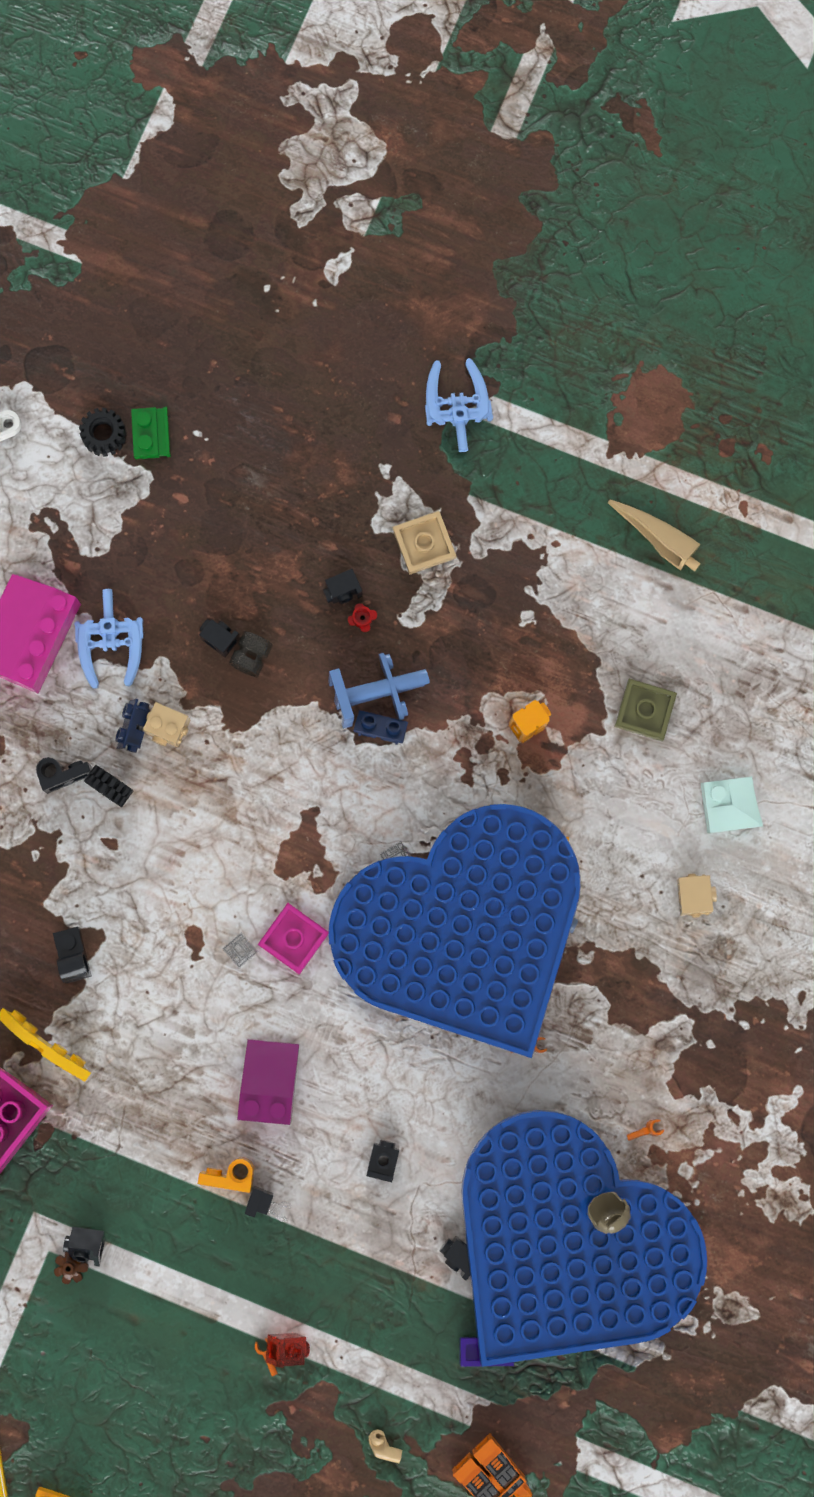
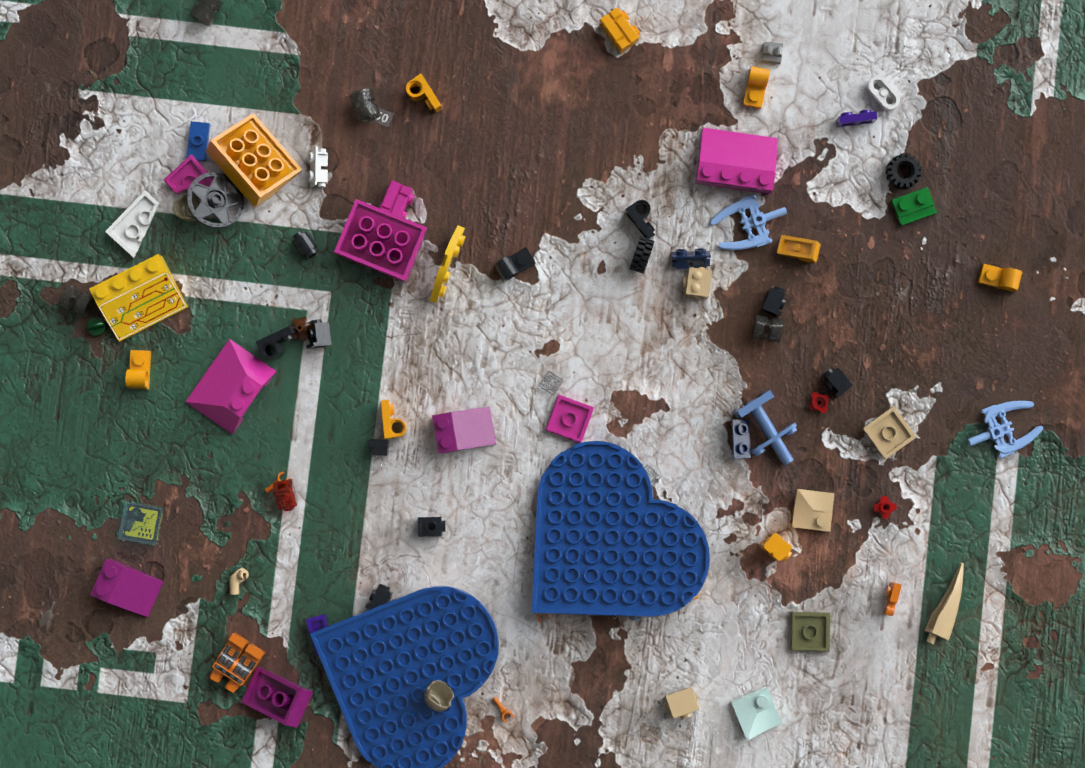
camera: 80 degrees right, 5 degrees up
none -> dark pink slope [186,339,277,434]
none -> magenta slope [241,666,313,728]
none -> black plate [256,326,298,359]
none -> light orange plate [777,235,821,263]
none -> tan plate [791,489,834,532]
none -> dark purple plate [836,109,878,128]
none -> red plate [873,496,897,519]
none -> orange plate [883,582,902,616]
none -> light orange plate [978,264,1022,293]

